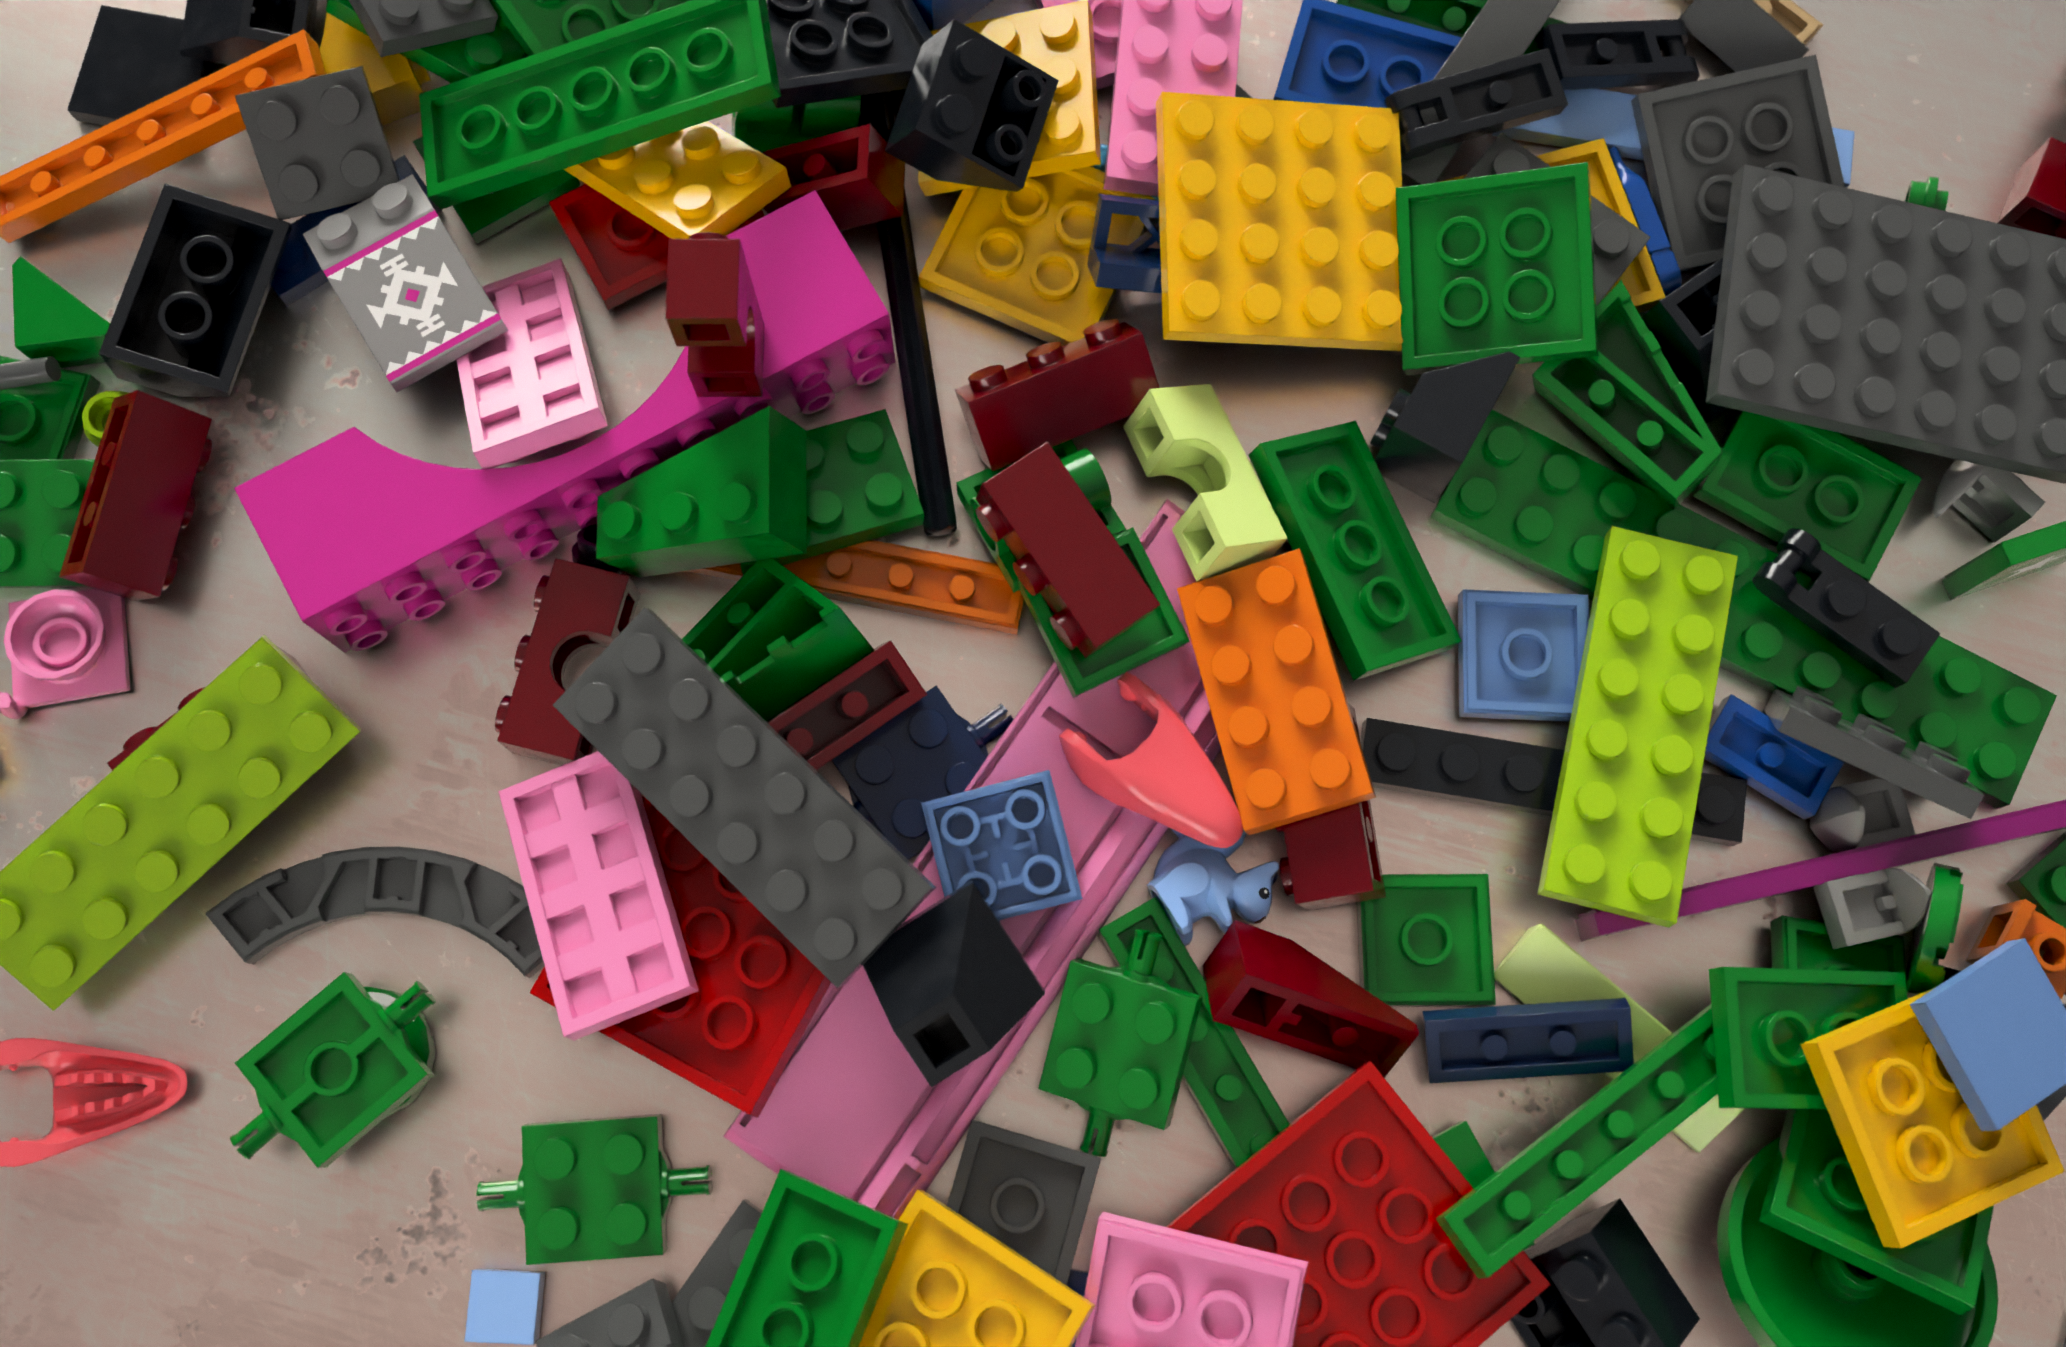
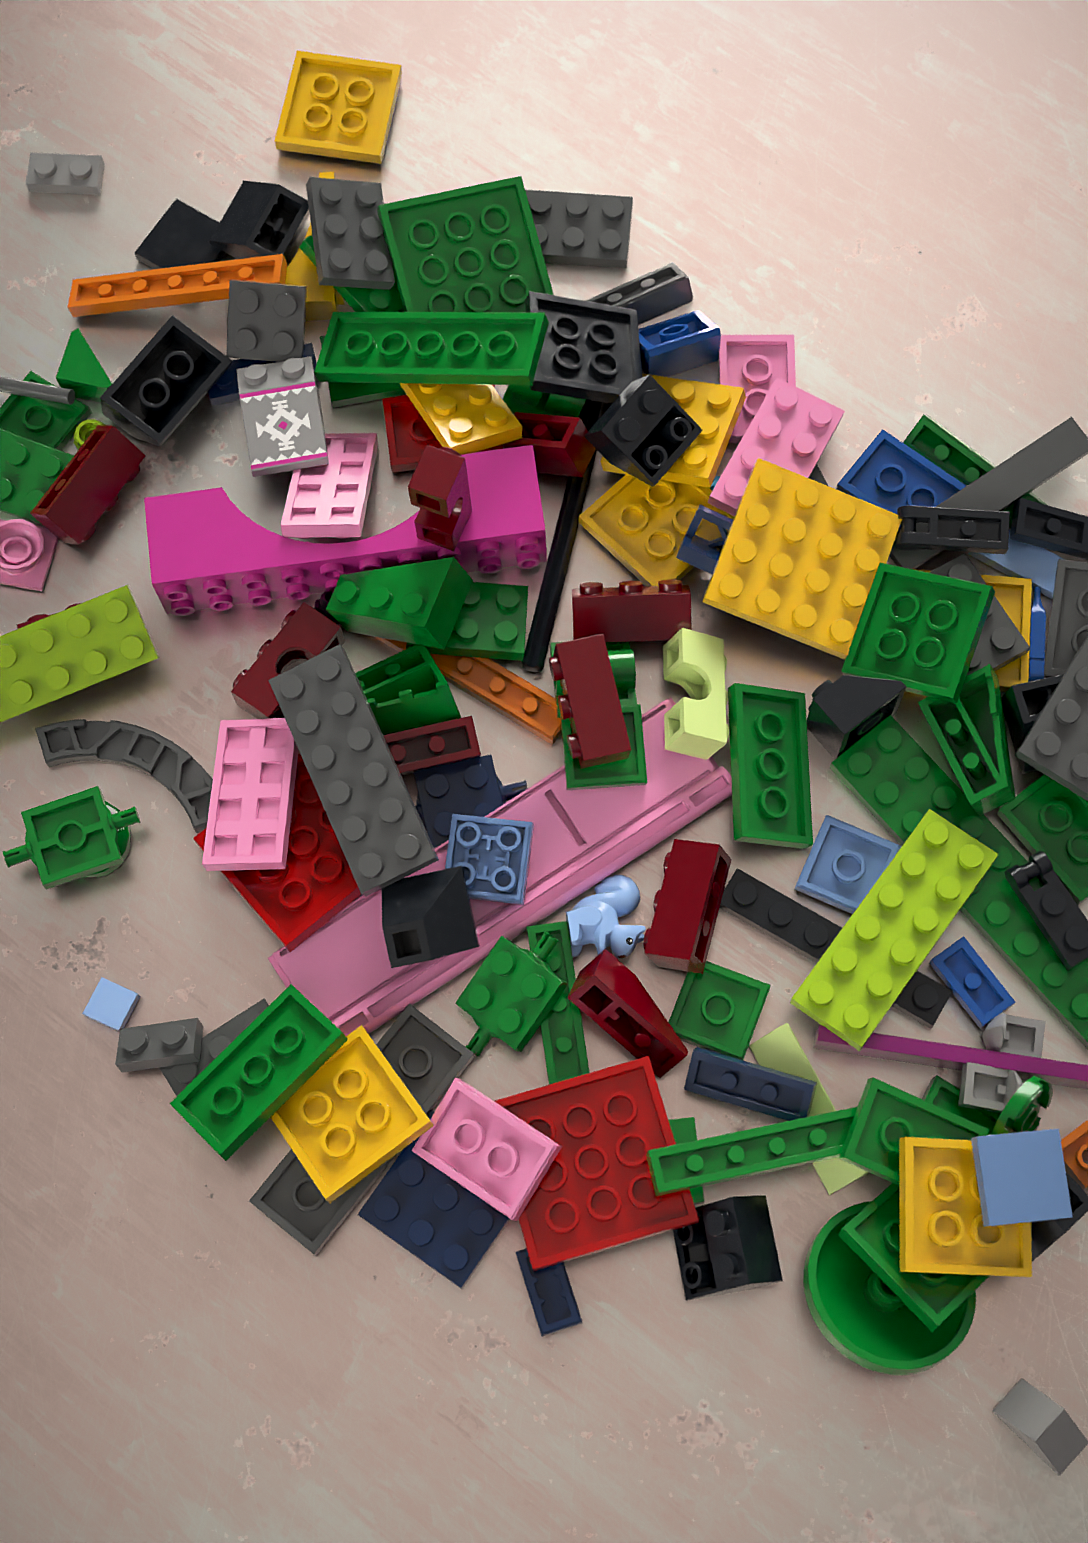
camera: 30 degrees right, 5 degrees down
green plate [477,1114,712,1265] -> none
coral animal [1059,672,1243,848] -> none
orange plate [1177,548,1376,835] -> none
dark grey plate [1764,686,1984,819] -> none

